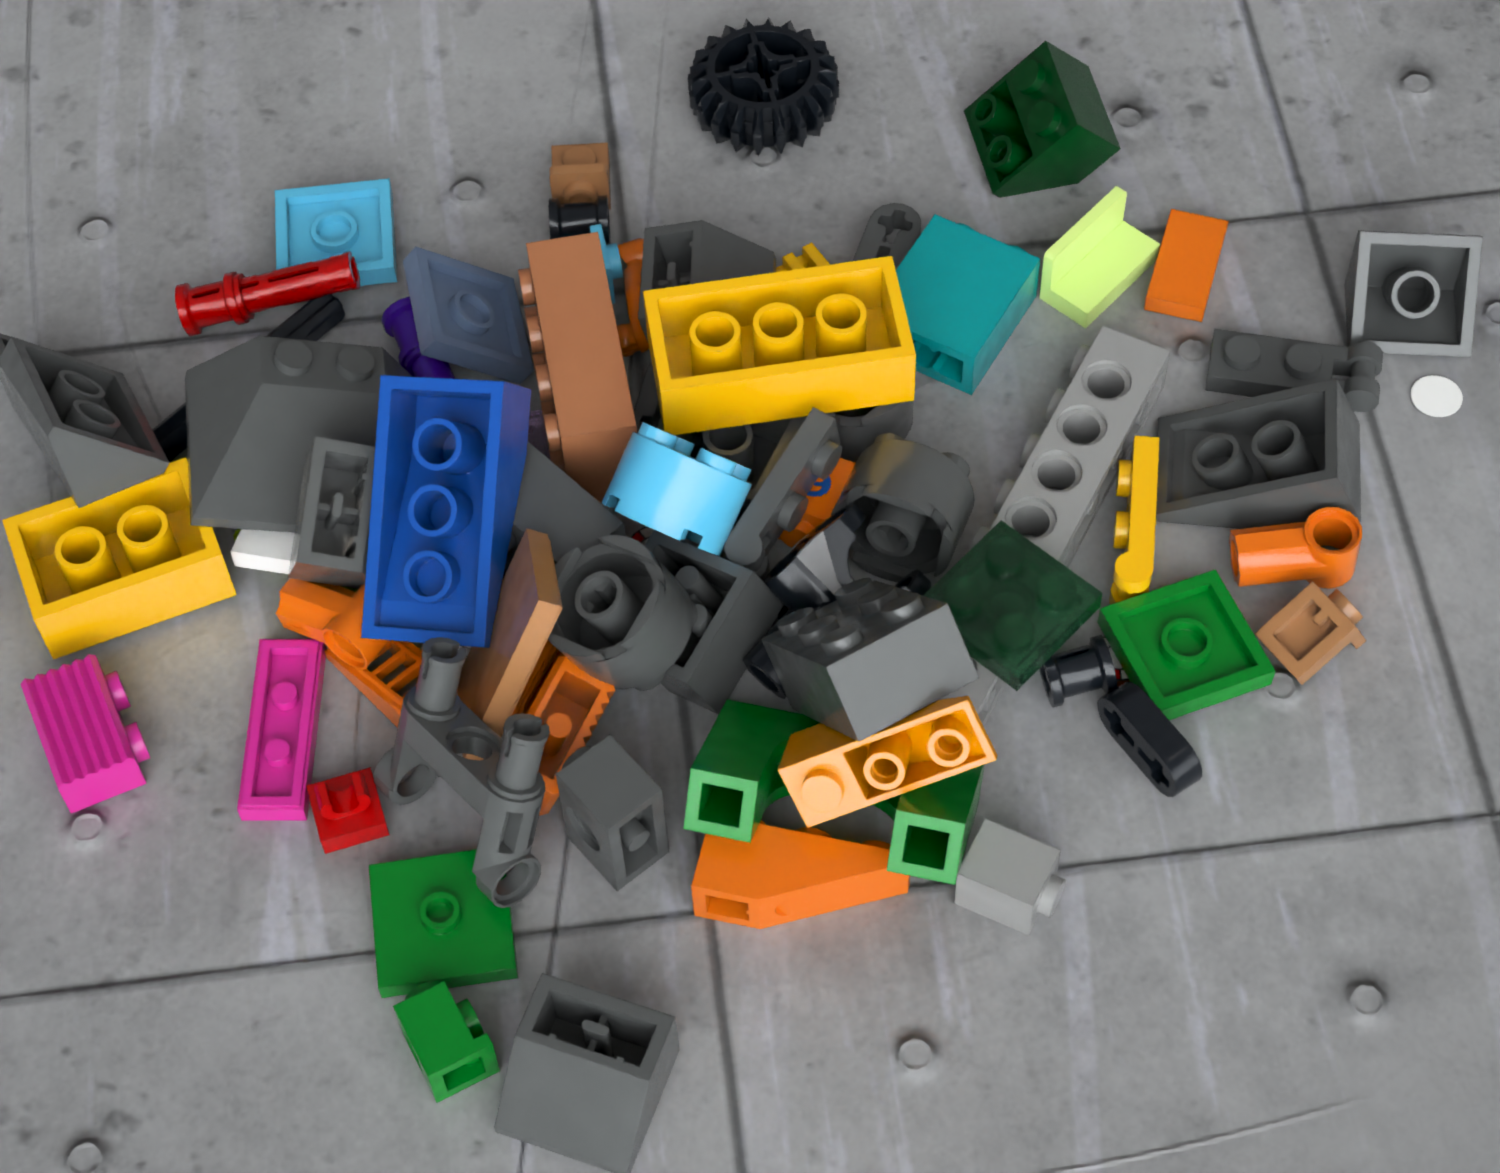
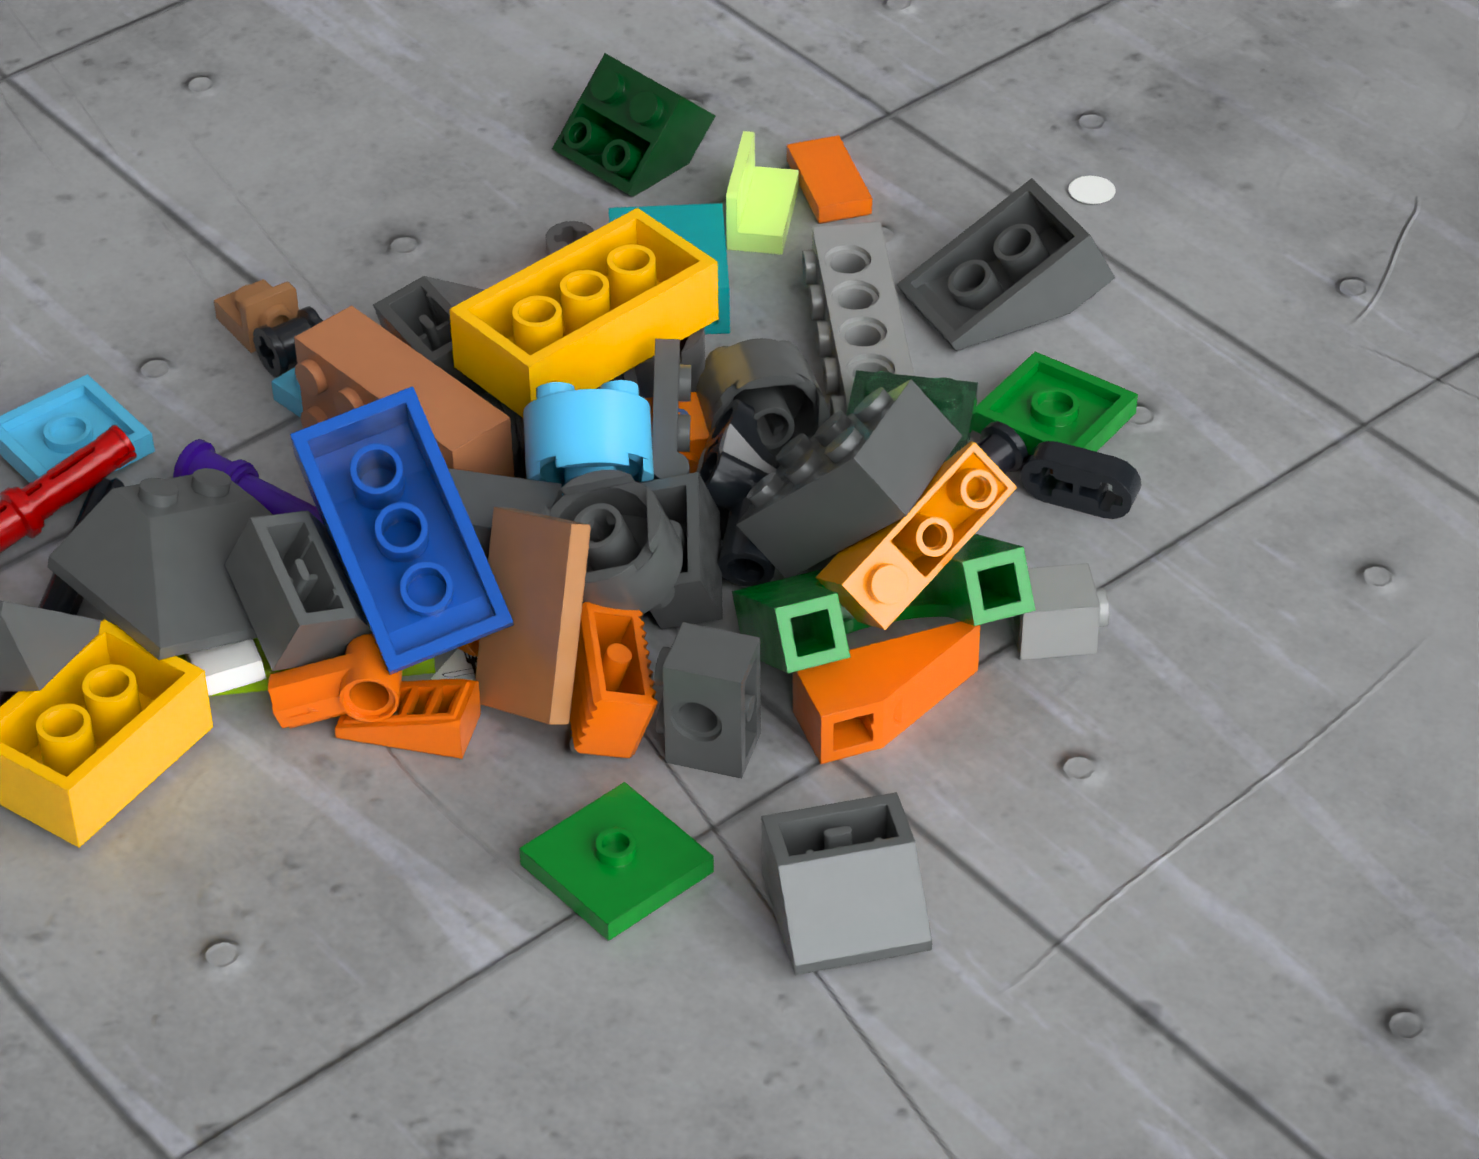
camera: 35 degrees left, 15 degrees down
dark pink brick [20,654,151,814] -> none
dark pink tile [237,639,326,821] -> none
red tile [306,767,390,854] -> none
dark grey connector [374,637,550,908] -> none
green brick [393,980,500,1103] -> none
sand blue plate [403,246,534,384] -> none
black gear [688,17,839,156] -> none
yellow plate [1109,435,1160,605] -> none
dark grey plate [1205,329,1383,412] -> none
orange piece [1229,507,1362,589] -> none
medium nougat bracket [1254,581,1366,685] -> none
dark grey slope [1344,230,1483,357] -> none

